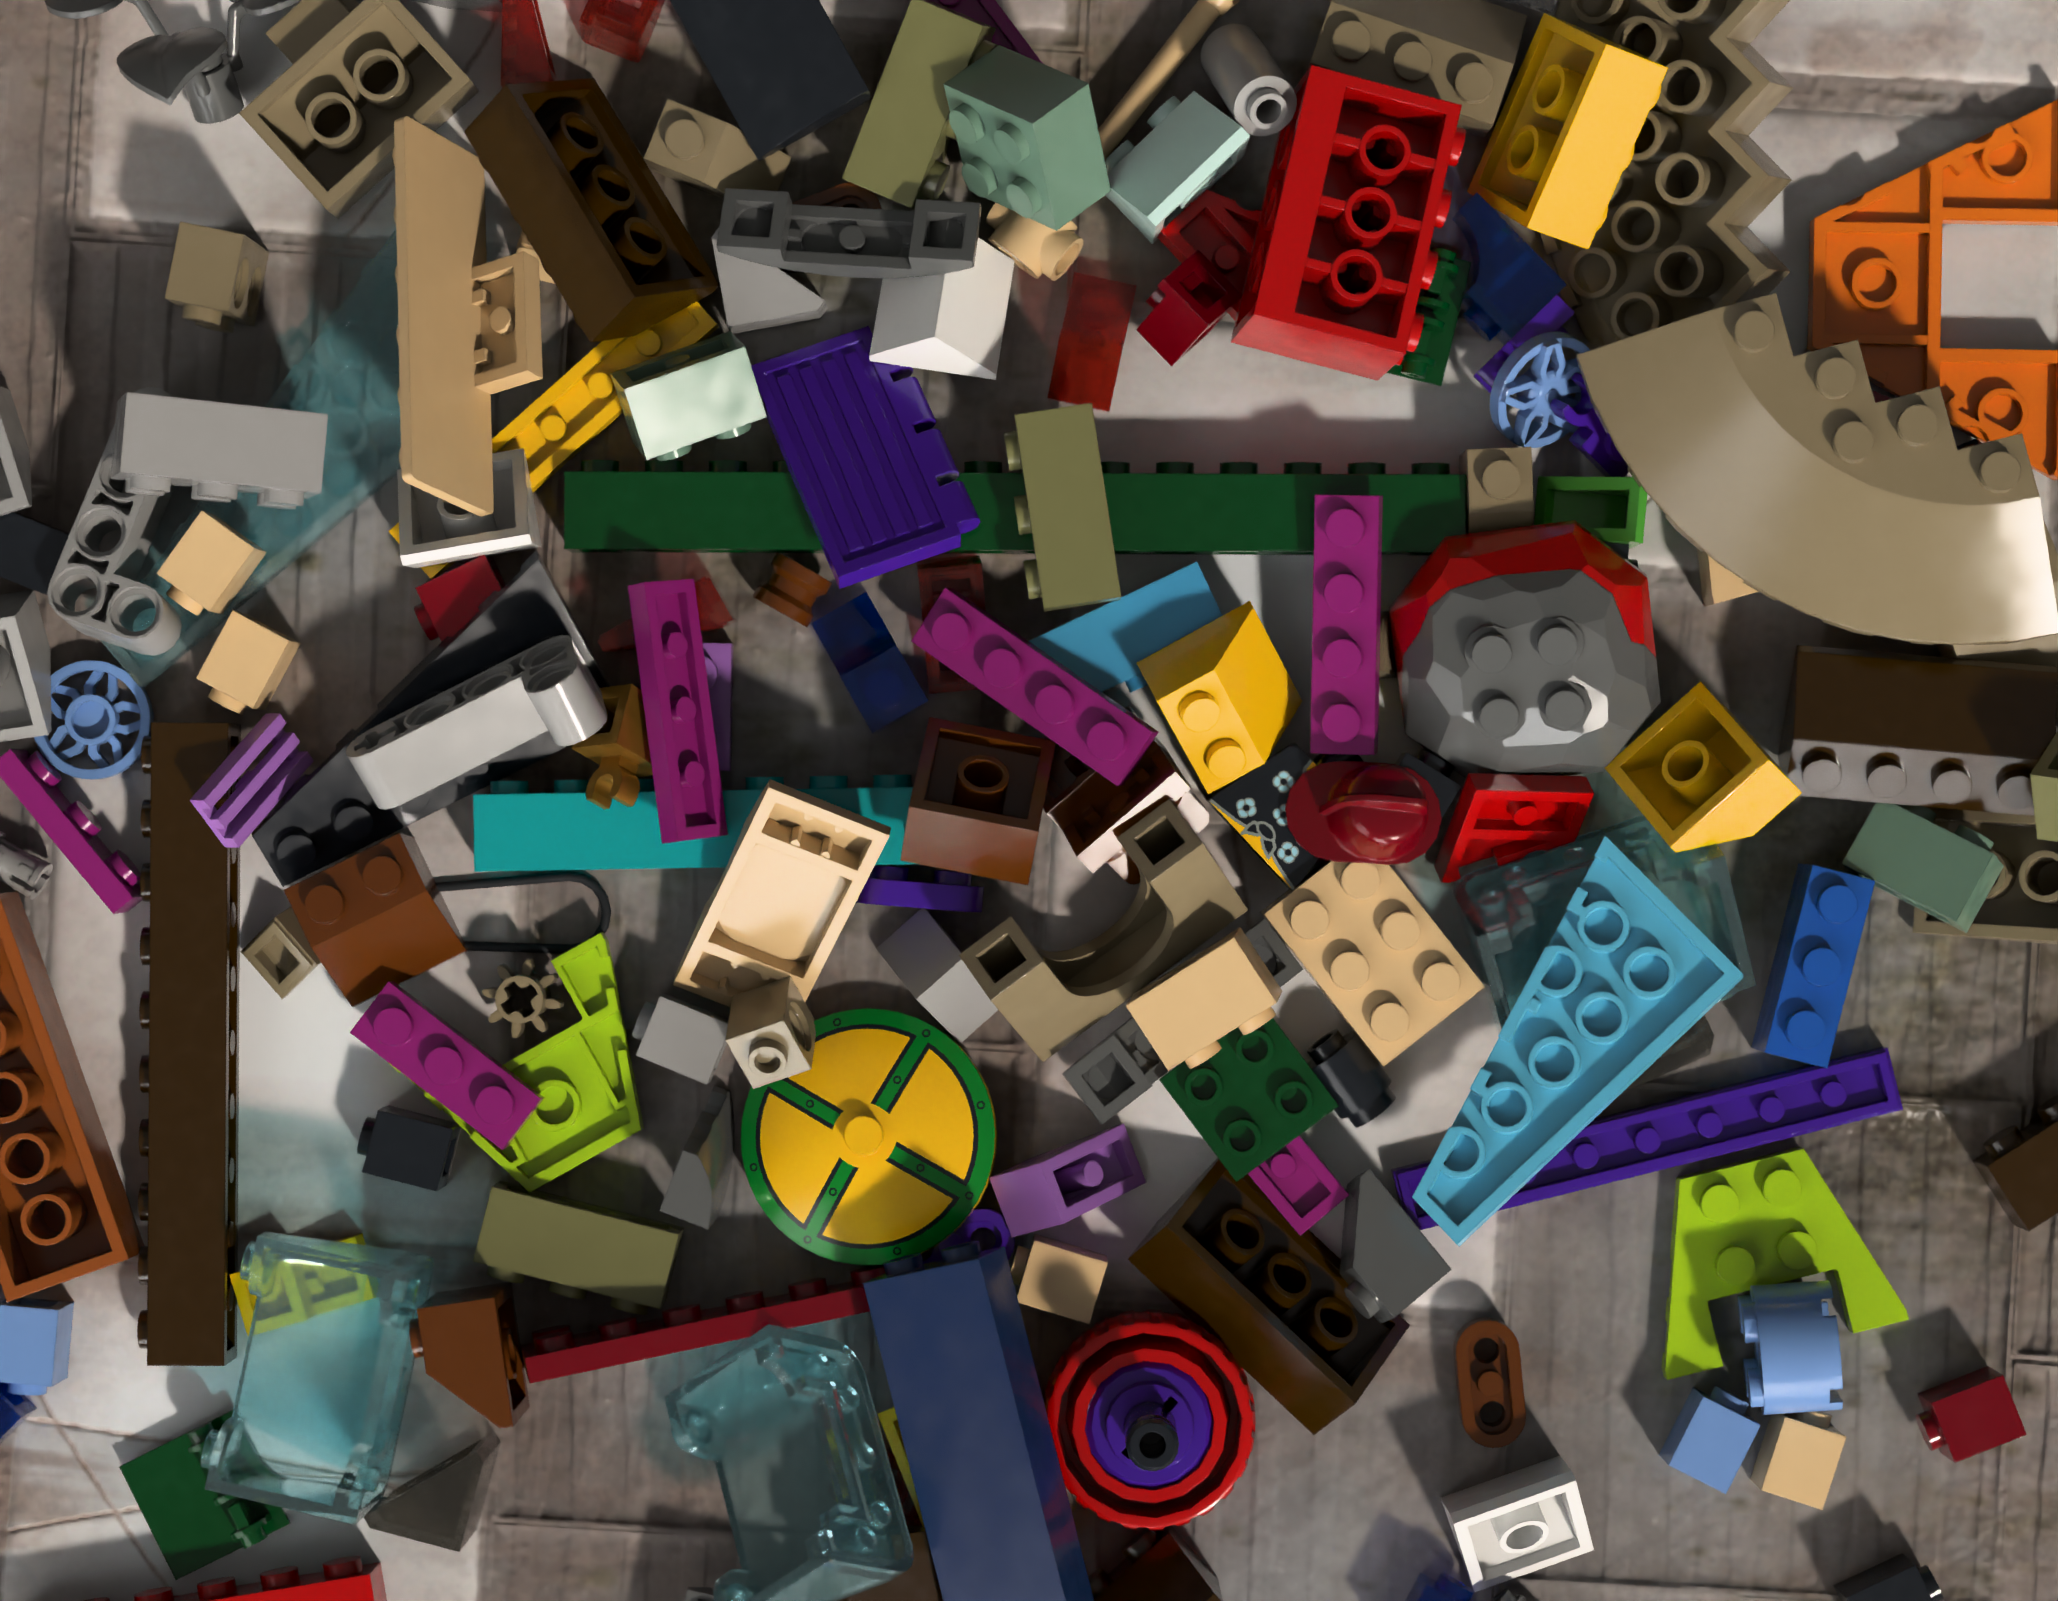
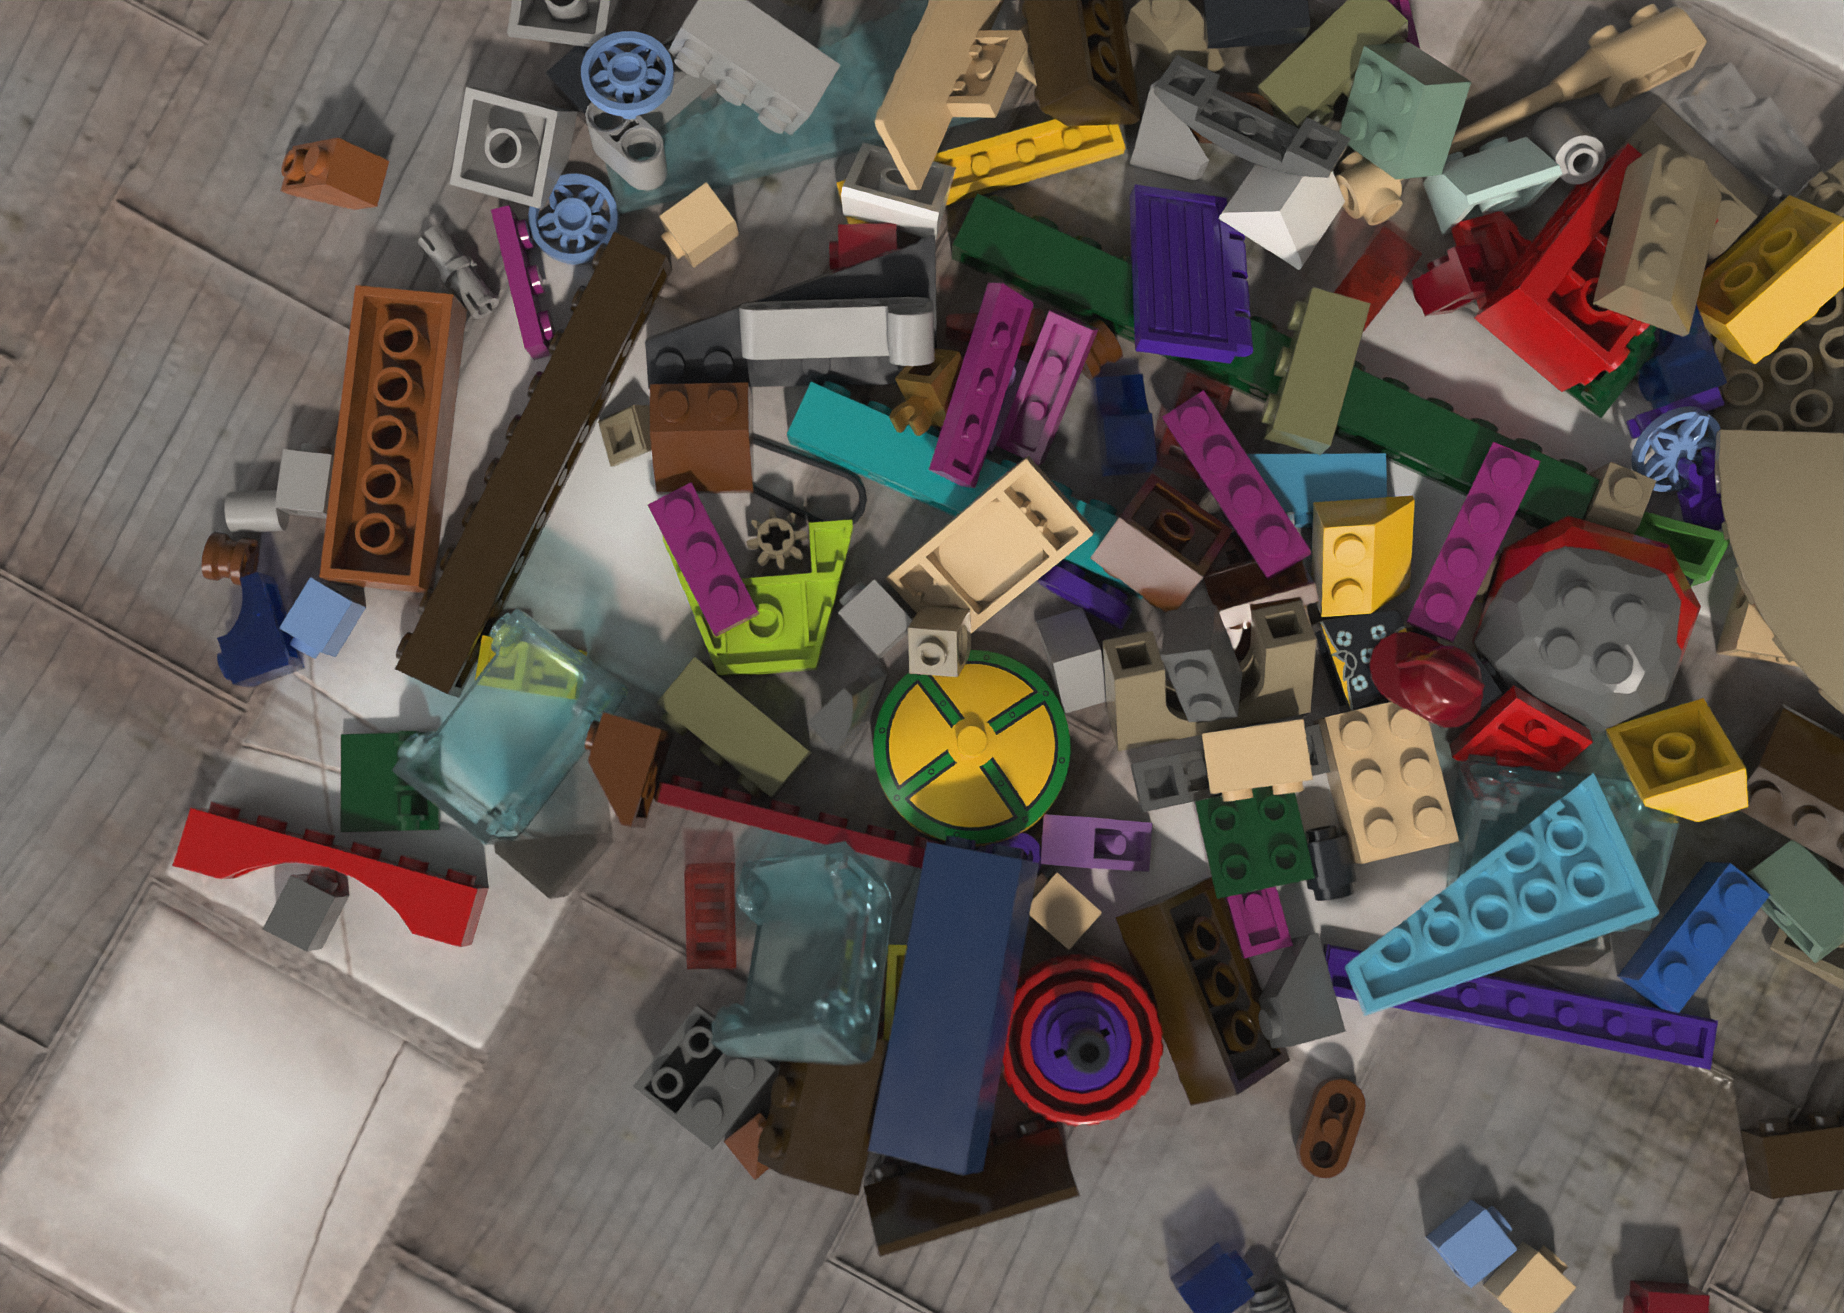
camera: 20 degrees right, 5 degrees down
tan brick [156,510,267,616] -> none
medium lavender tile [190,713,314,848] -> none
black brick [357,1105,461,1191] -> none
brick [610,331,767,461] -> none
white slope [1441,1456,1594,1592] -> none
lime wing [1661,1147,1909,1380] -> none
medium blue brick [1737,1280,1843,1415] -> none
none -> medium blue wheel [581,31,674,119]
none -> clear red slope [684,863,737,969]
none -> magenta plate [996,309,1098,466]
none -> dark grey brick [1160,605,1242,723]
none -> dark tan slope [1592,144,1722,337]

